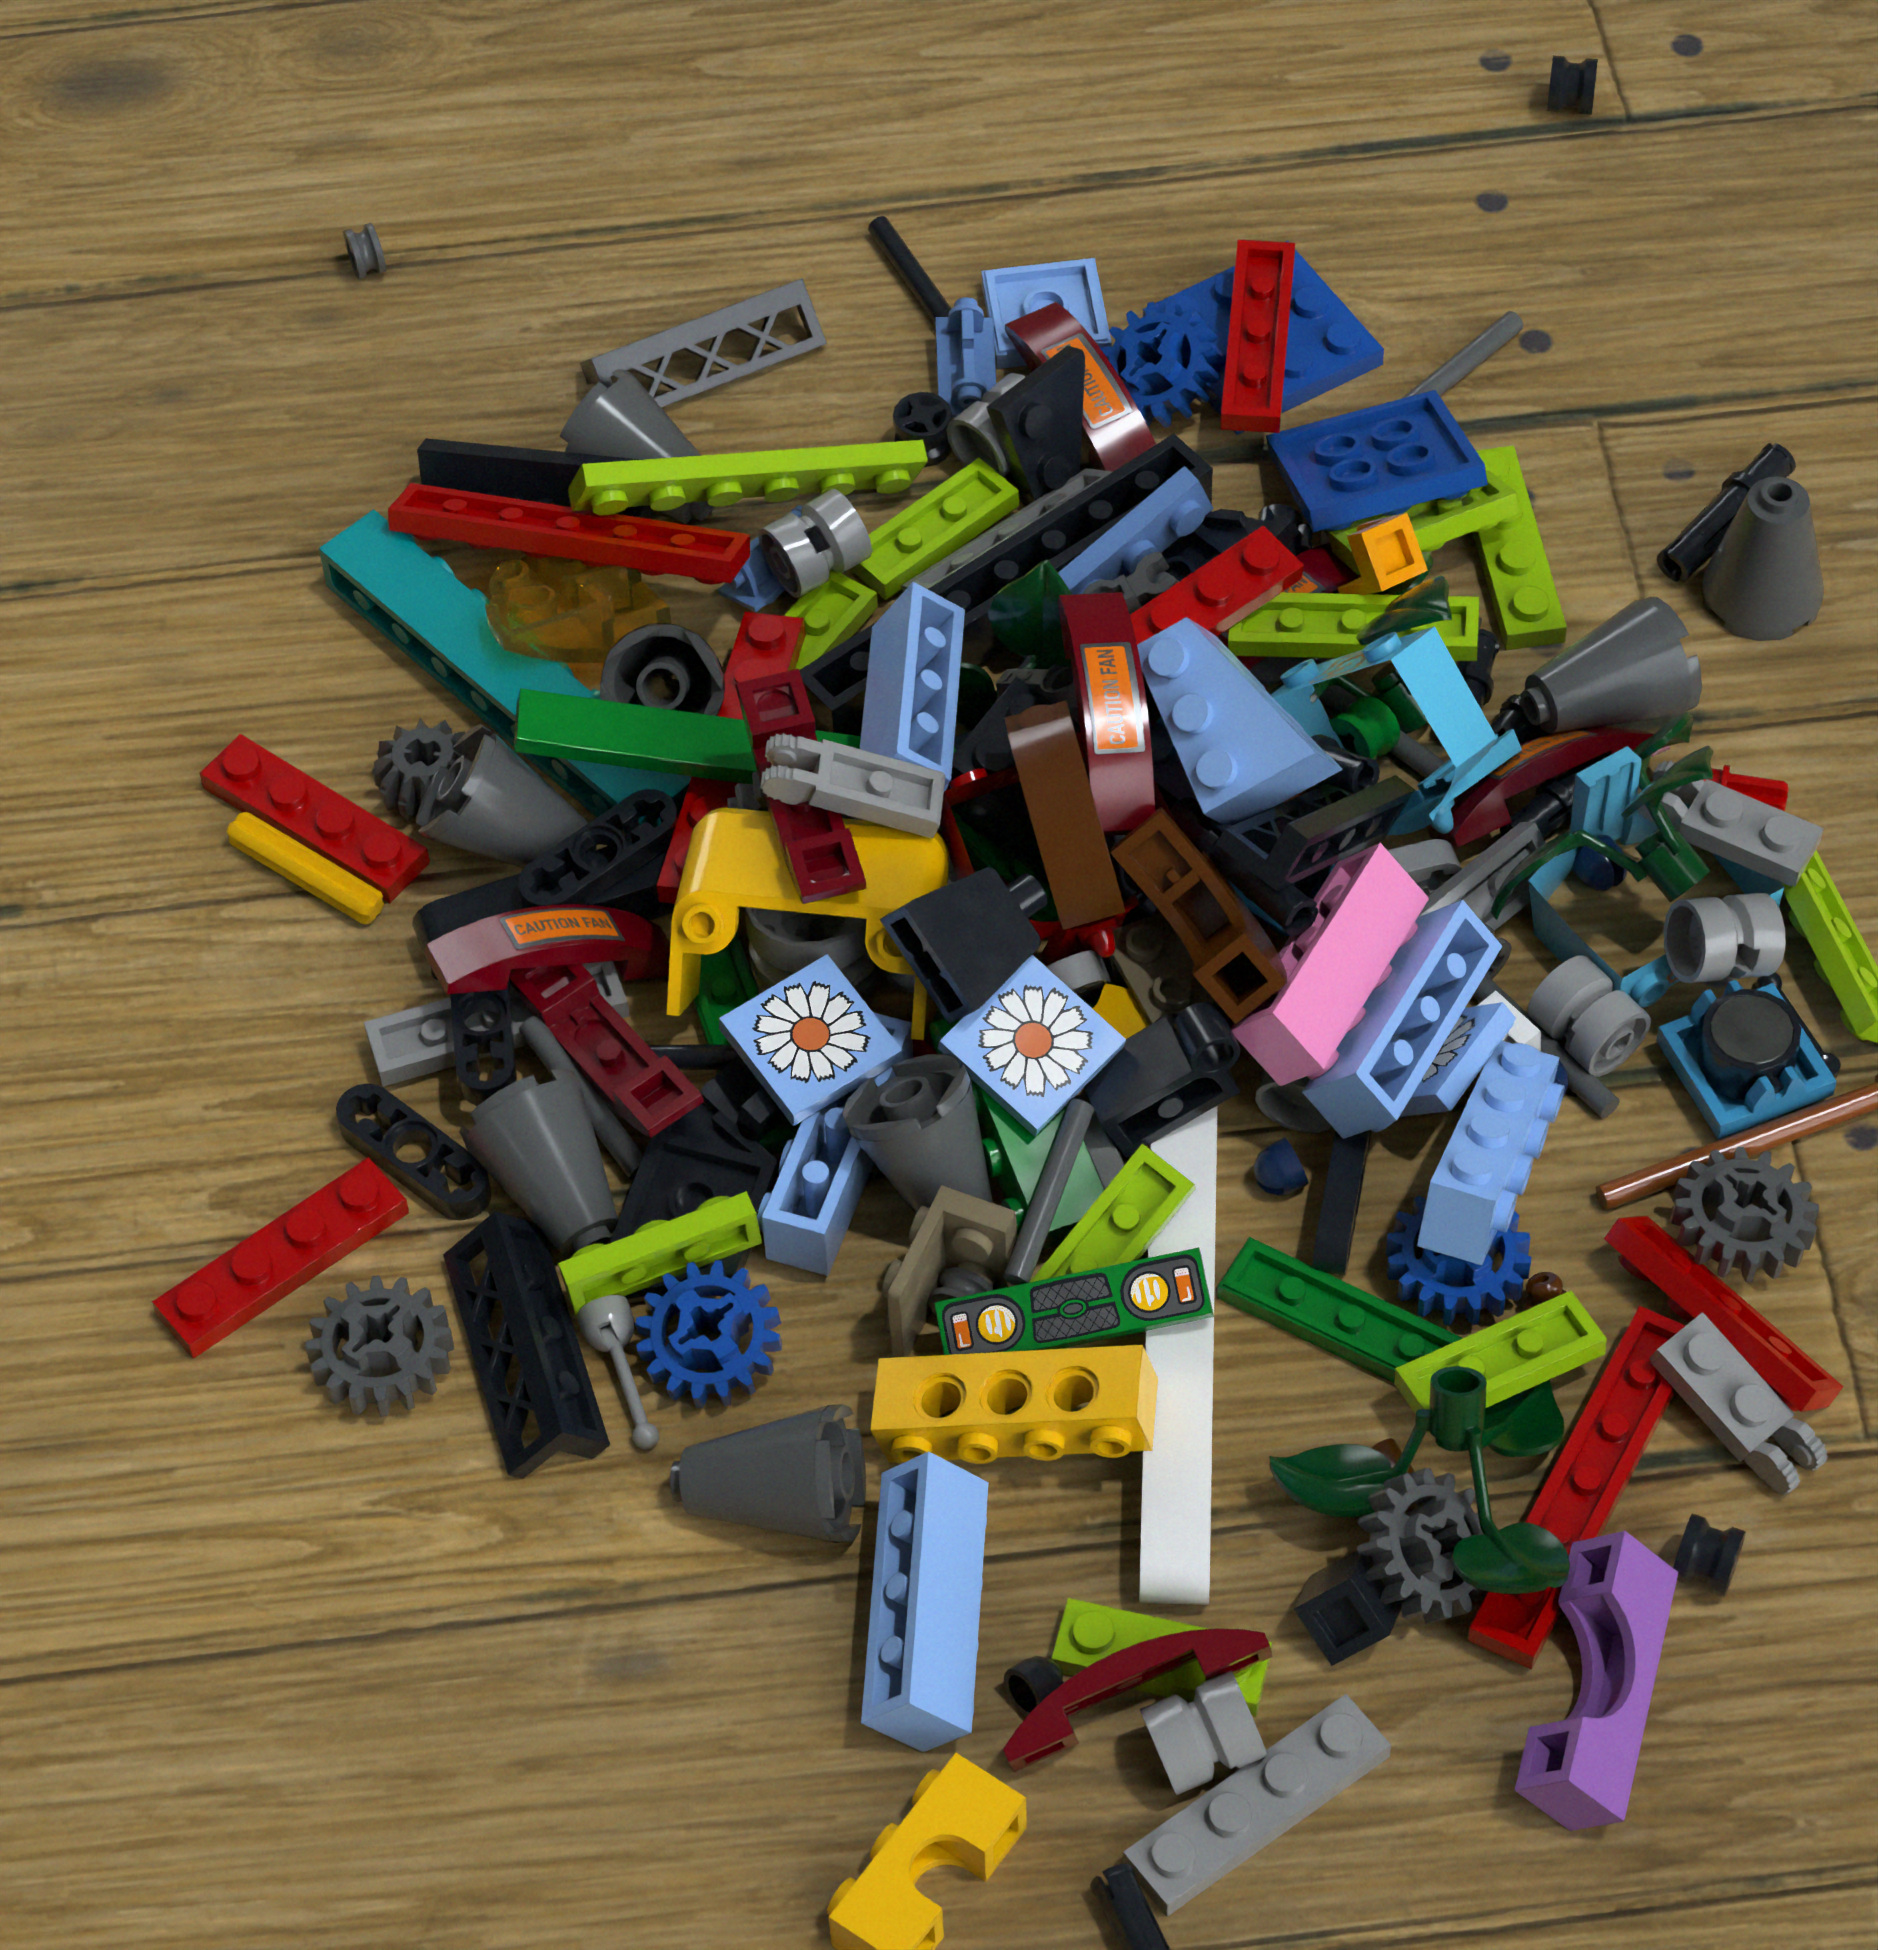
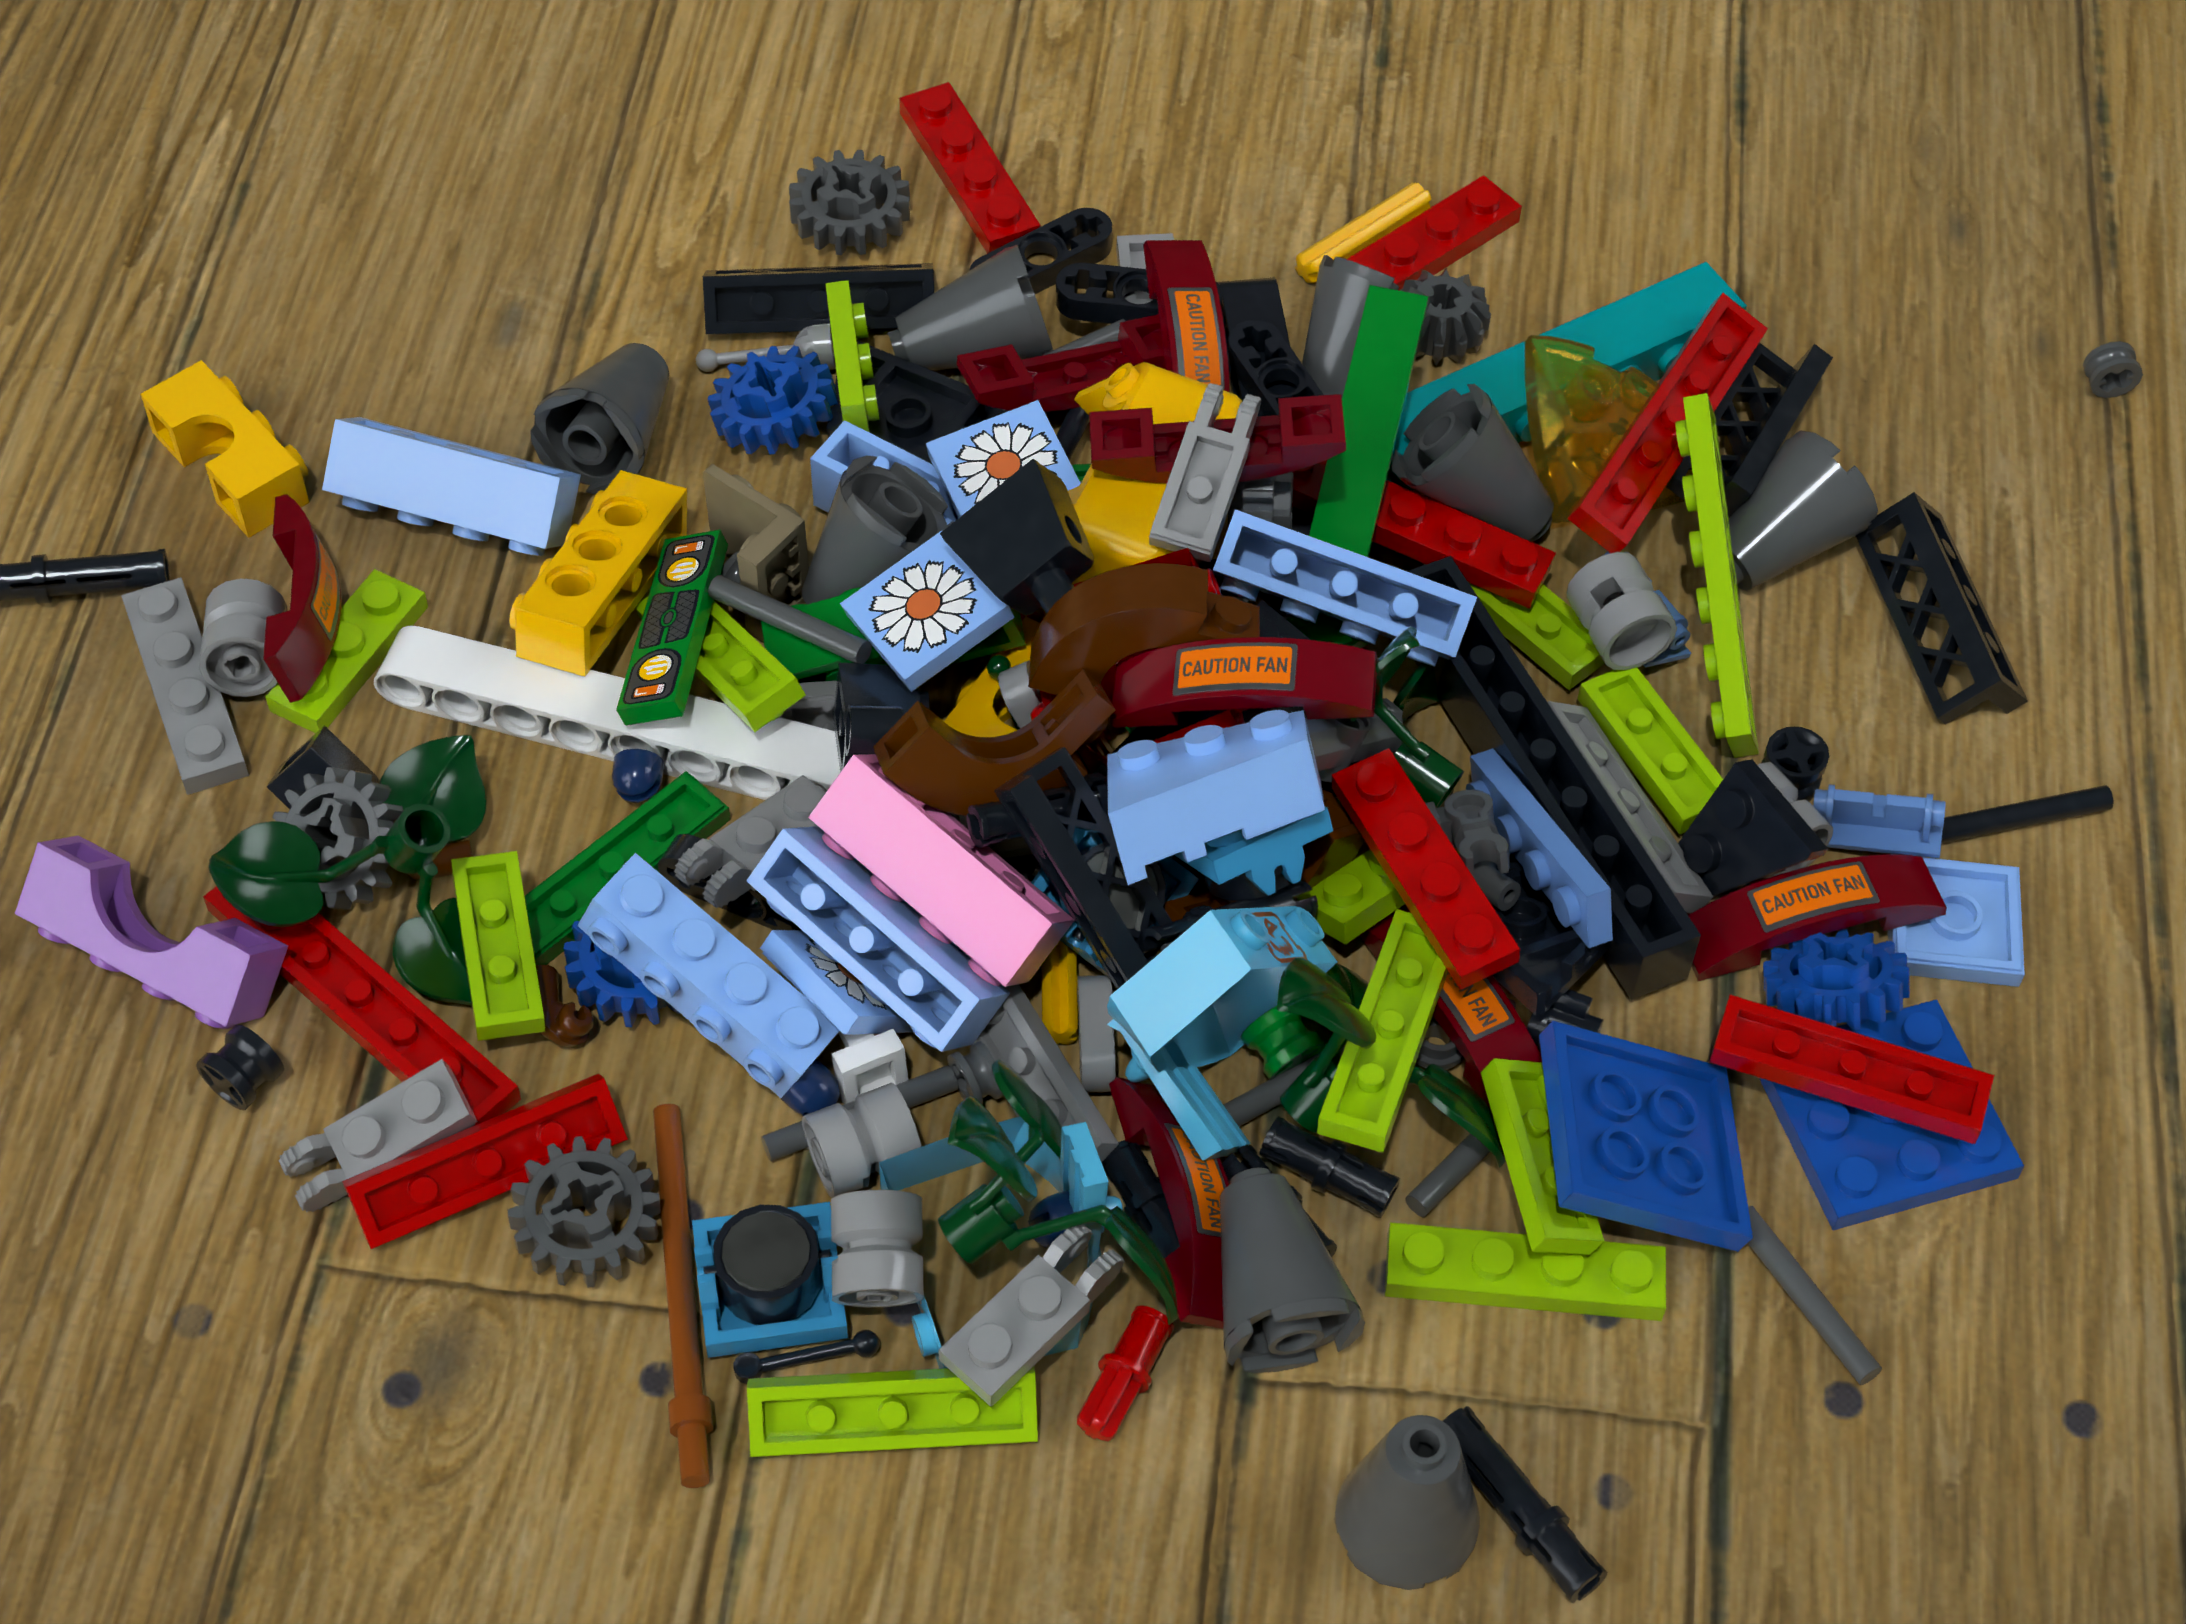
camera: 100 degrees right, 0 degrees up
black hinge [1004,1656,1064,1717] -> none
light orange panel [1337,513,1428,595] -> none
none -> dark blue hinge [612,749,664,803]
none -> light grey hinge [674,775,826,908]

